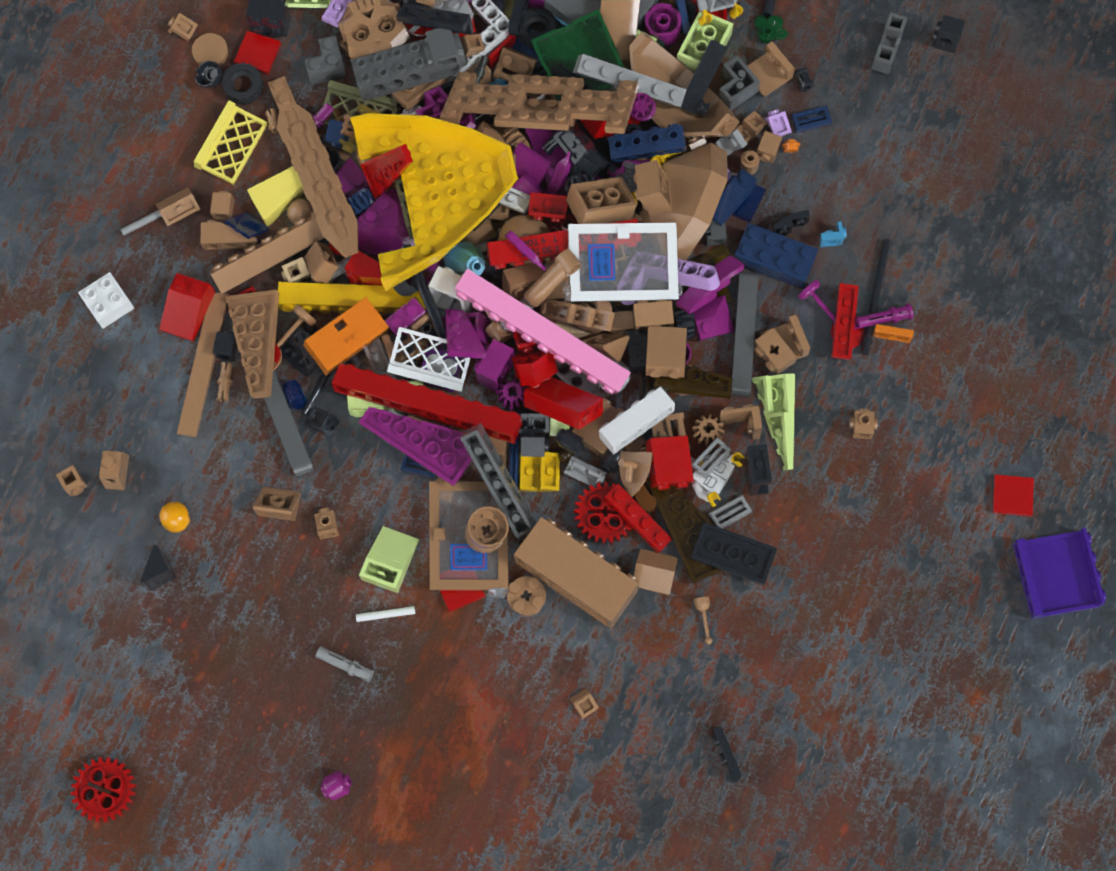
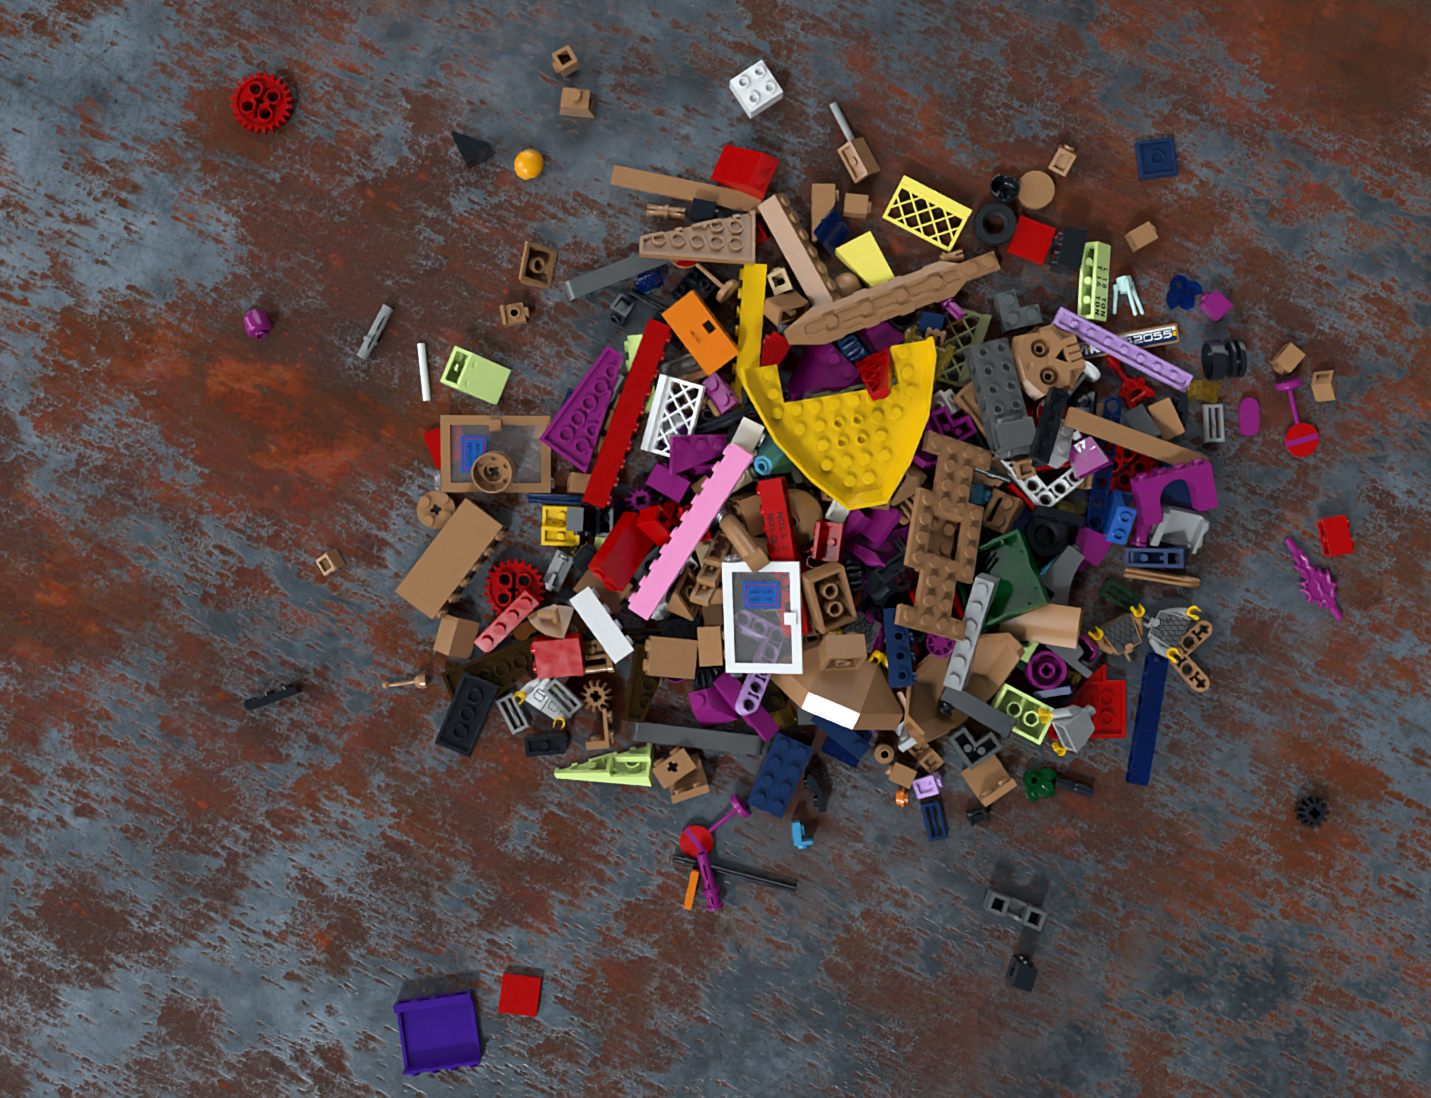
camera: 85 degrees right, 15 degrees up
dark grey brick [460,423,537,538] -> none
magenta piece [505,230,546,271] -> none
red plate [831,283,859,360] -> none
medium nougat brick [849,409,878,439] -> none

